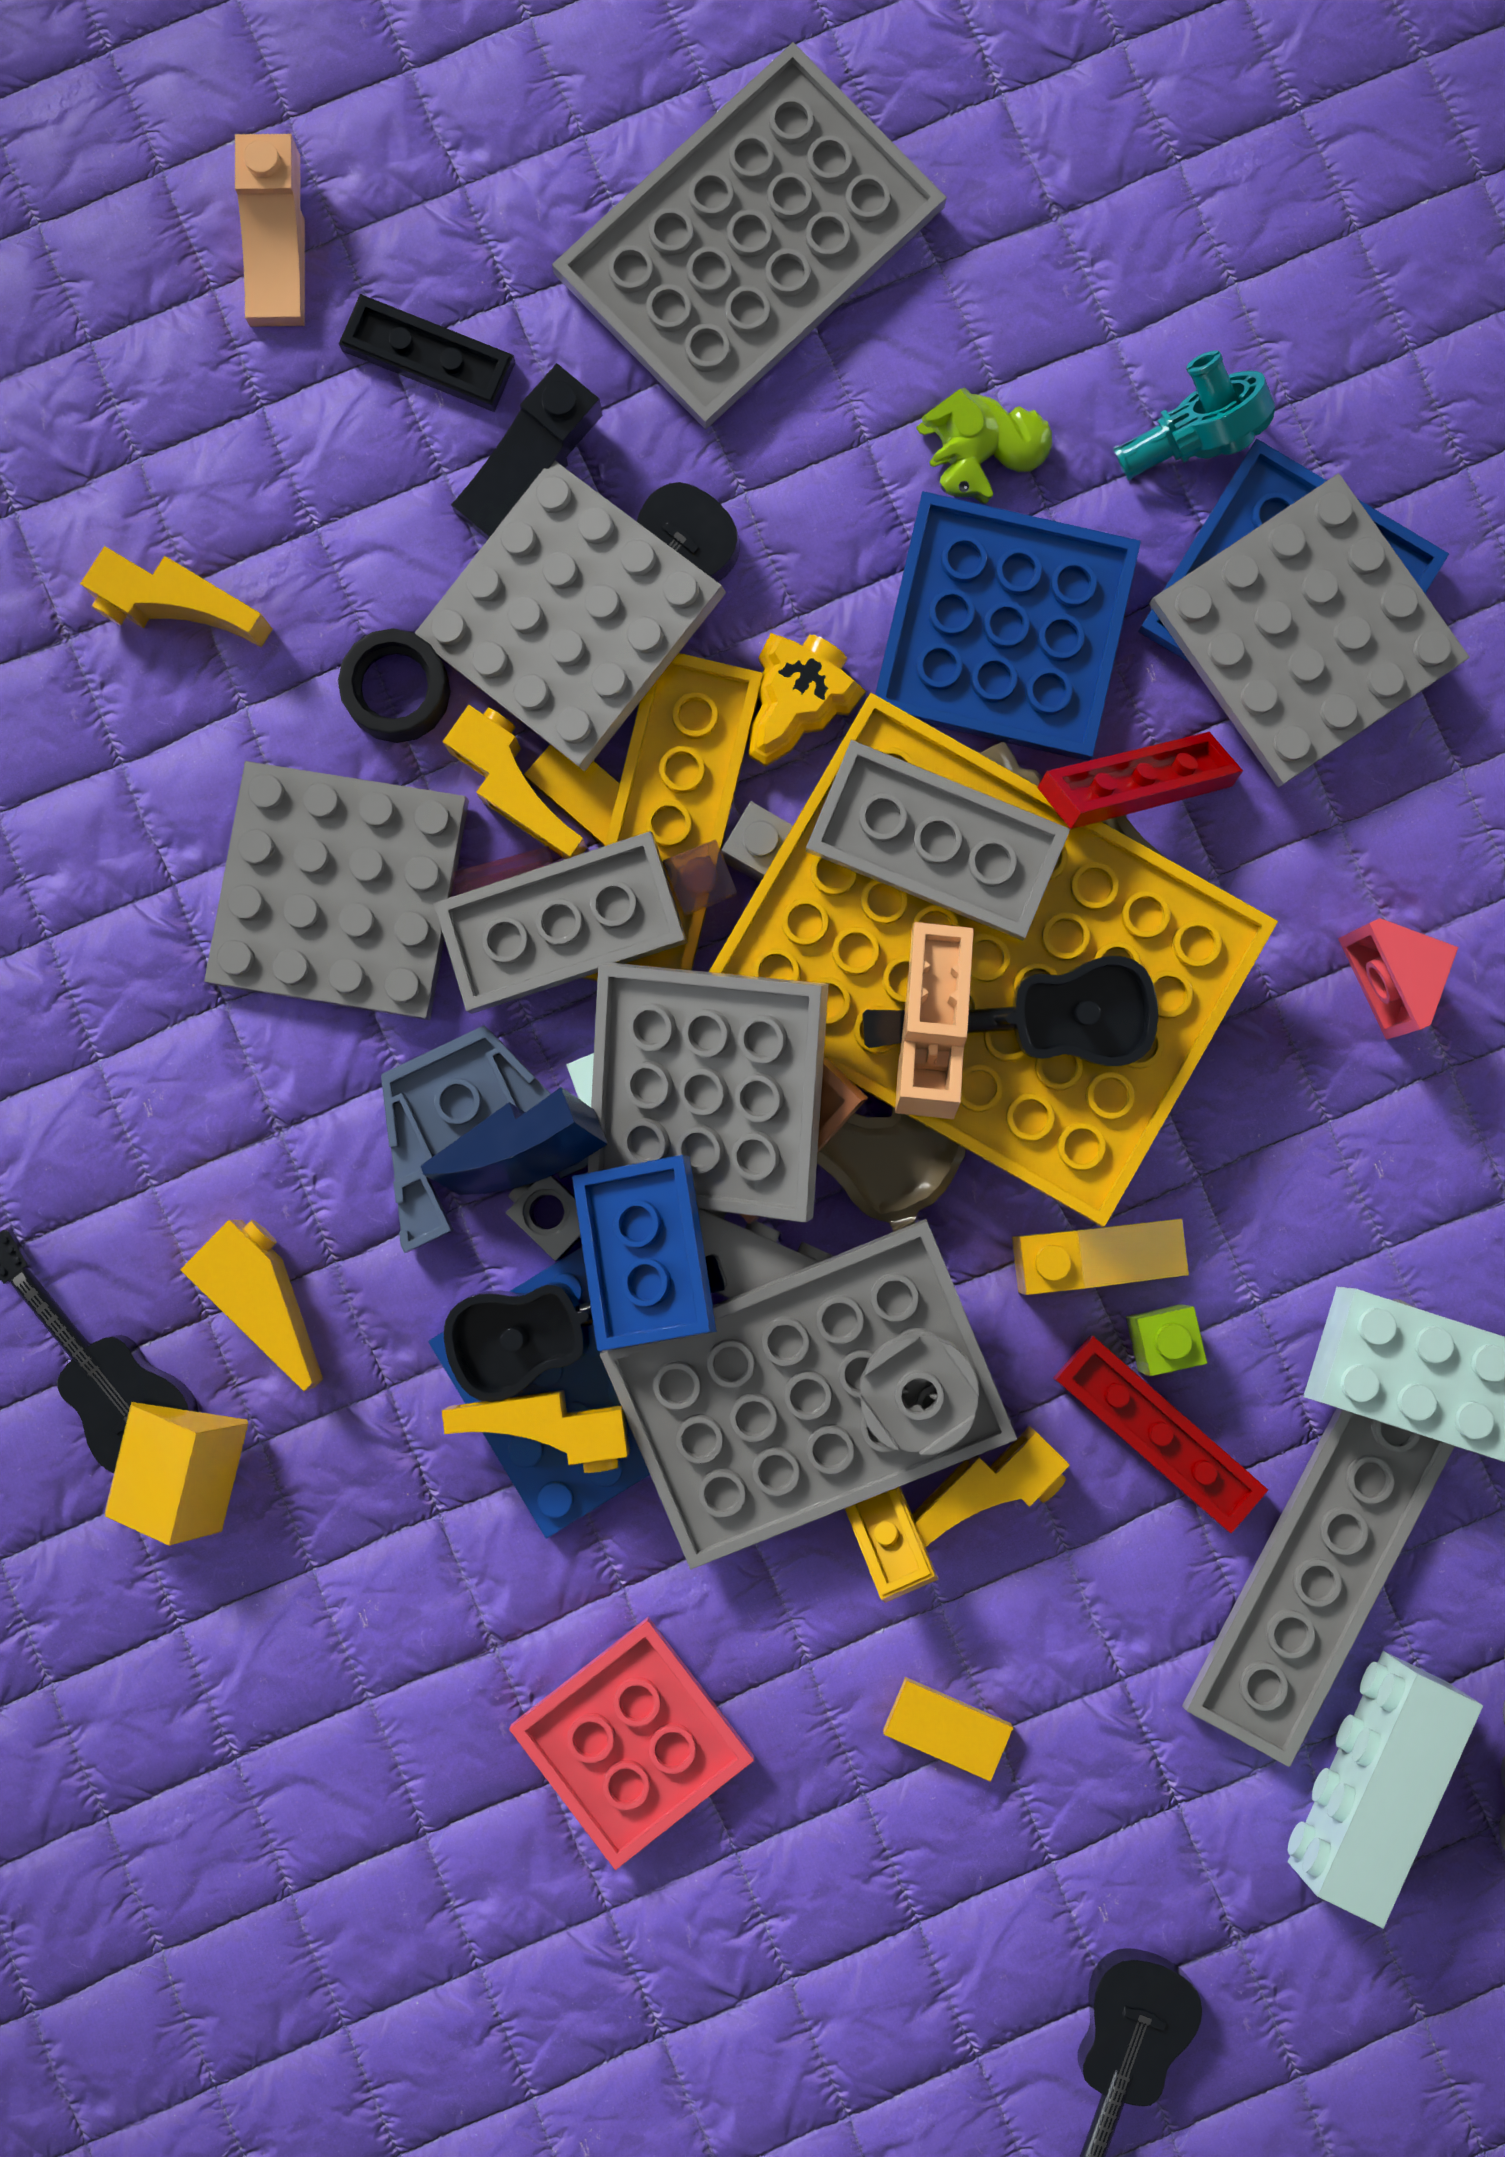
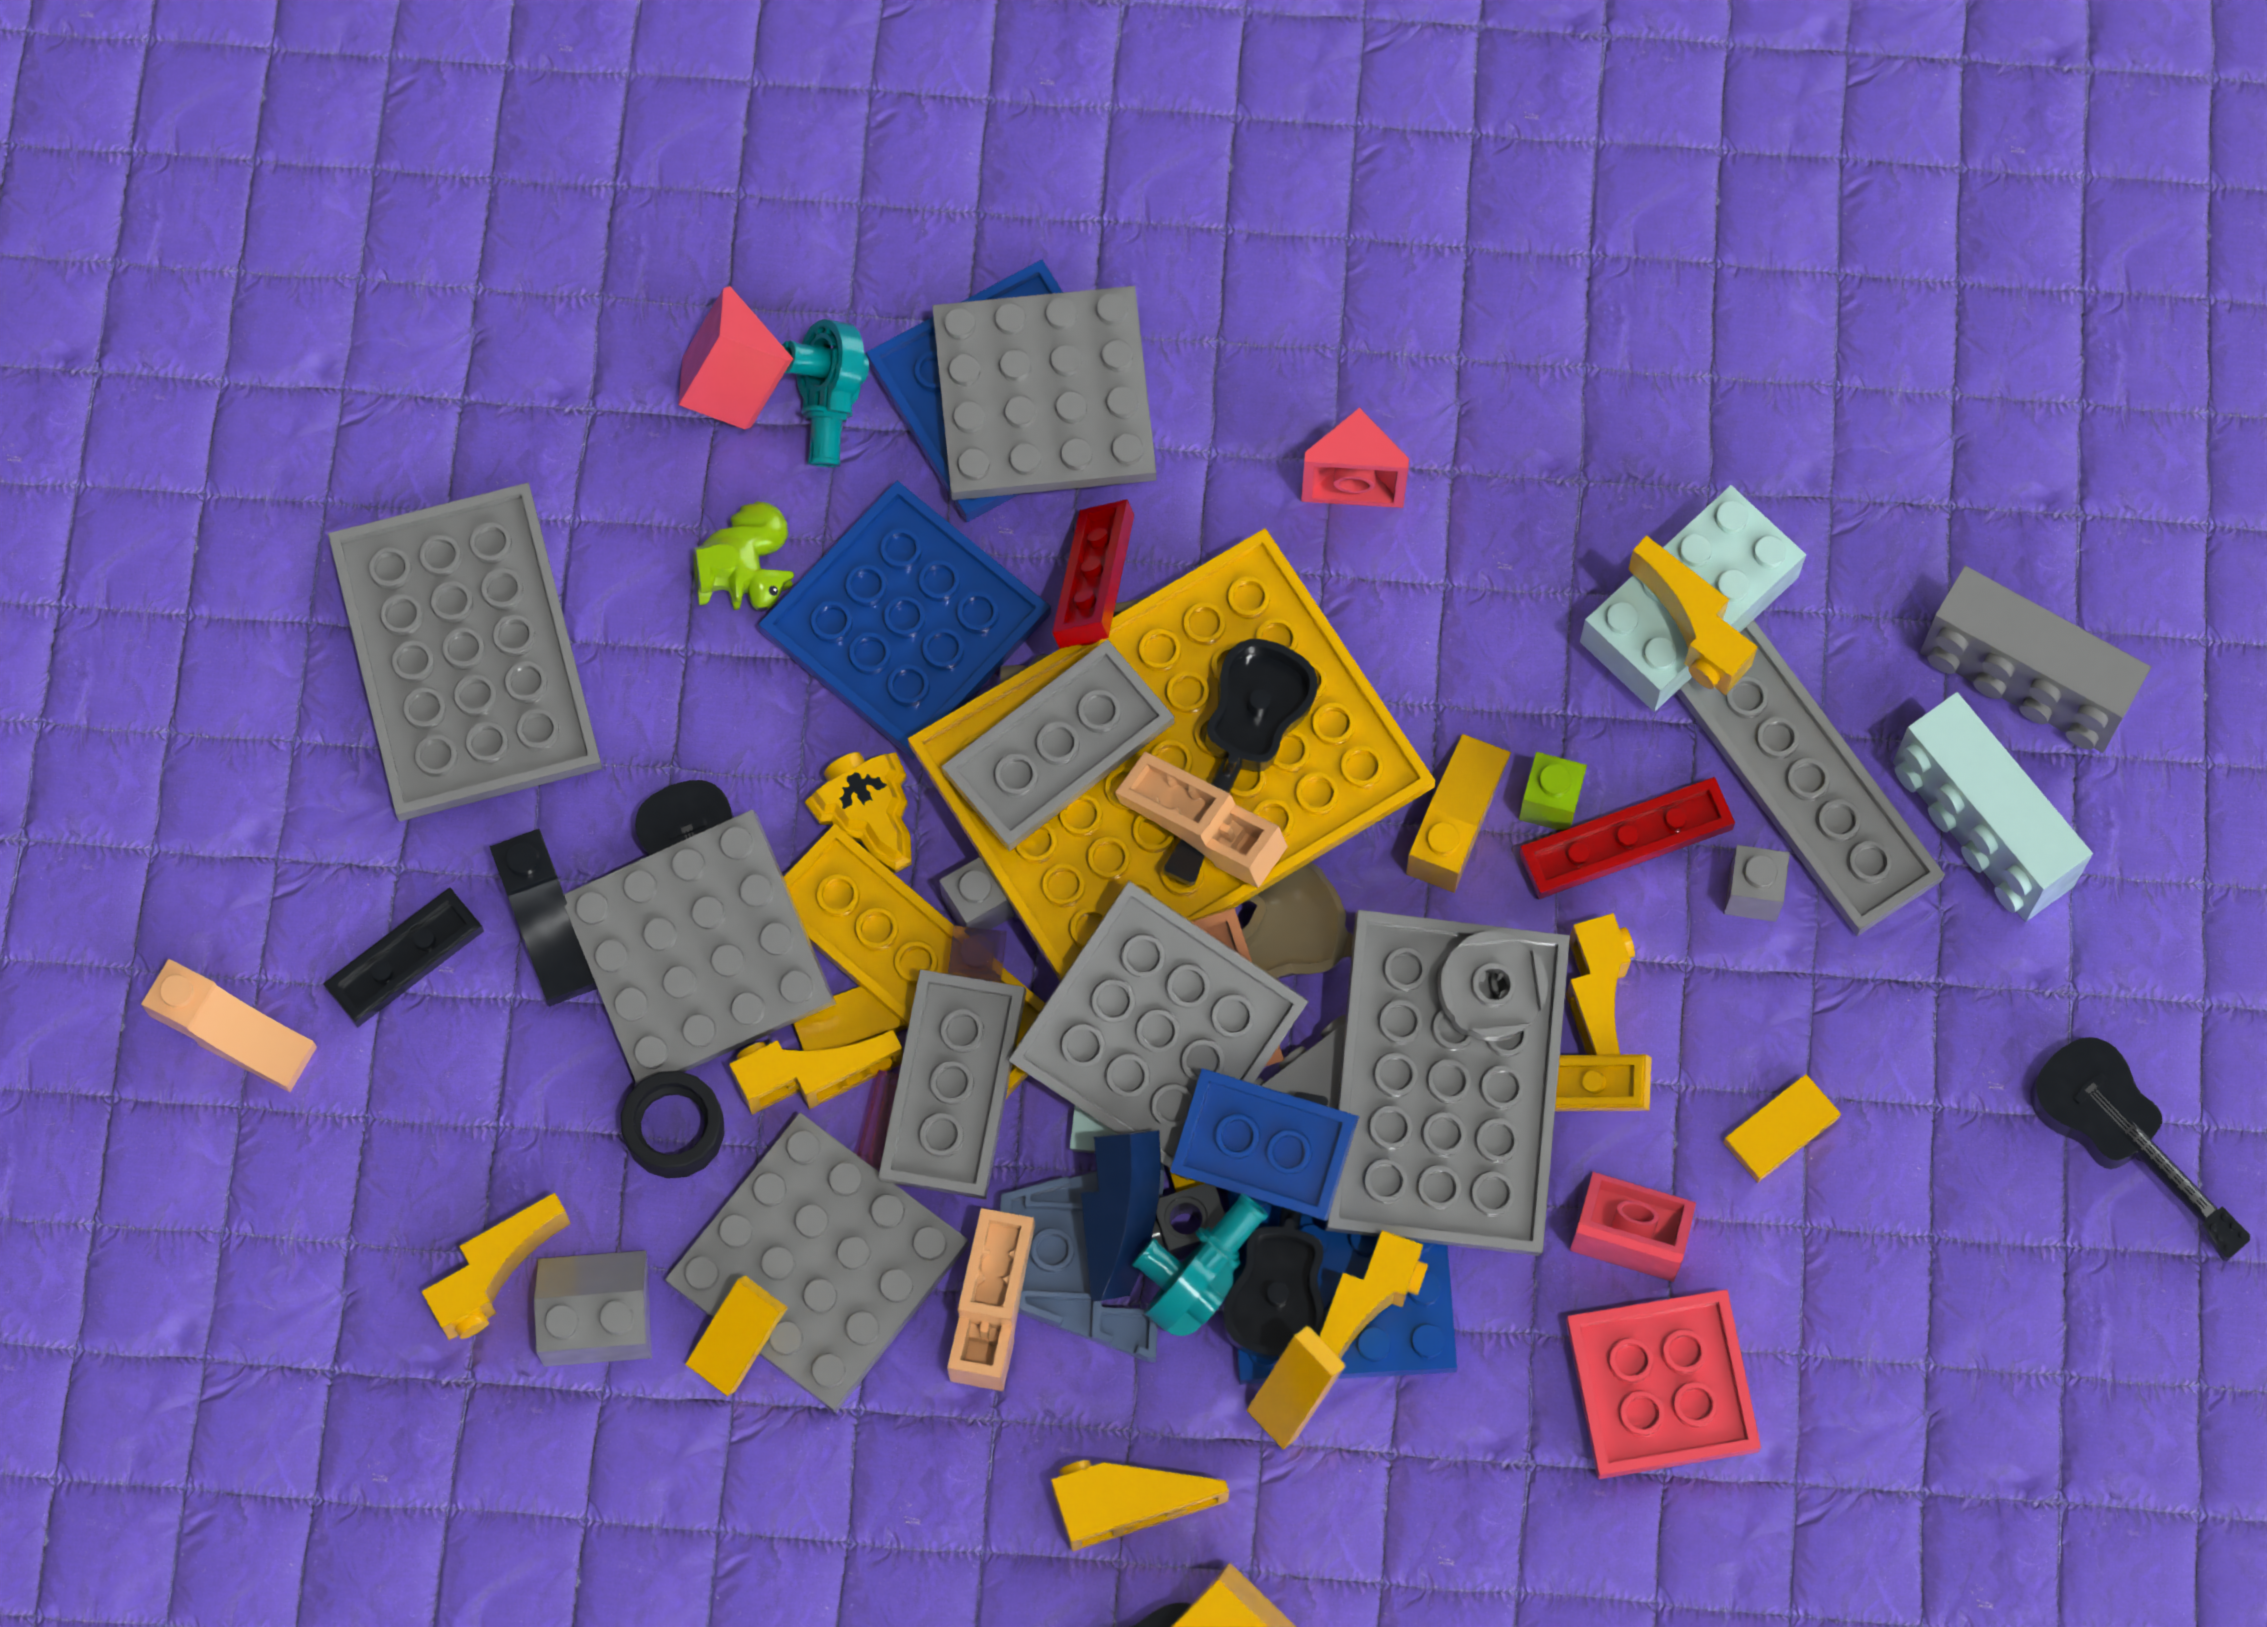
camera: 60 degrees left, 15 degrees down
none -> light grey slope [534,1250,652,1367]
none -> coral slope [678,286,793,429]
none -> yellow tile [686,1275,788,1397]
none -> light nougat slope [947,1208,1035,1391]
none -> teal pin [1132,1193,1268,1336]
none -> yellow tile [1246,1326,1345,1450]
none -> coral slope [1570,1172,1696,1282]
none -> yellow slope [1628,535,1758,696]
none -> light grey brick [1724,845,1790,922]

